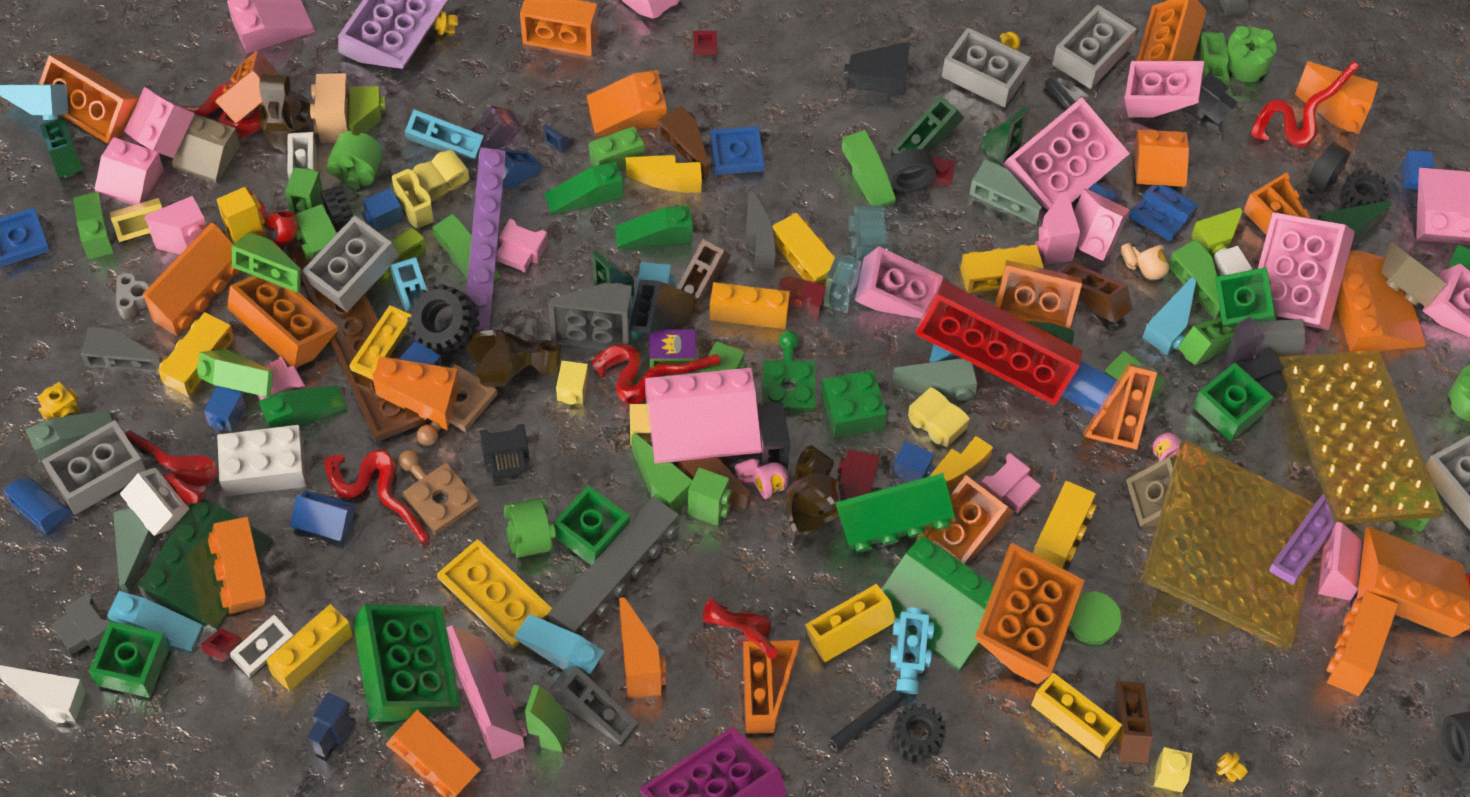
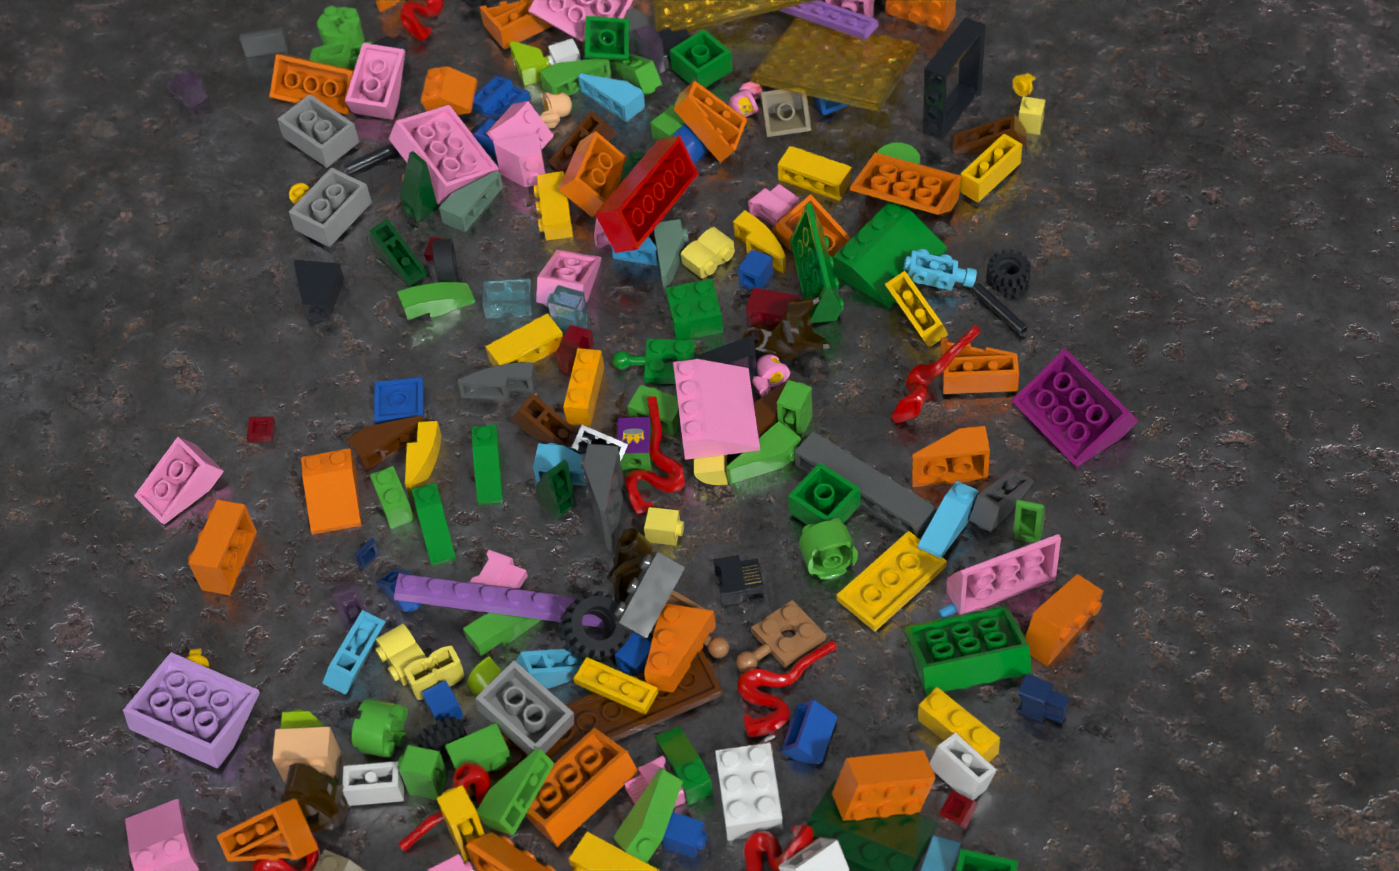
camera: 80 degrees left, 5 degrees down
none -> brick [614,552,685,638]
none -> black window [923,17,985,141]

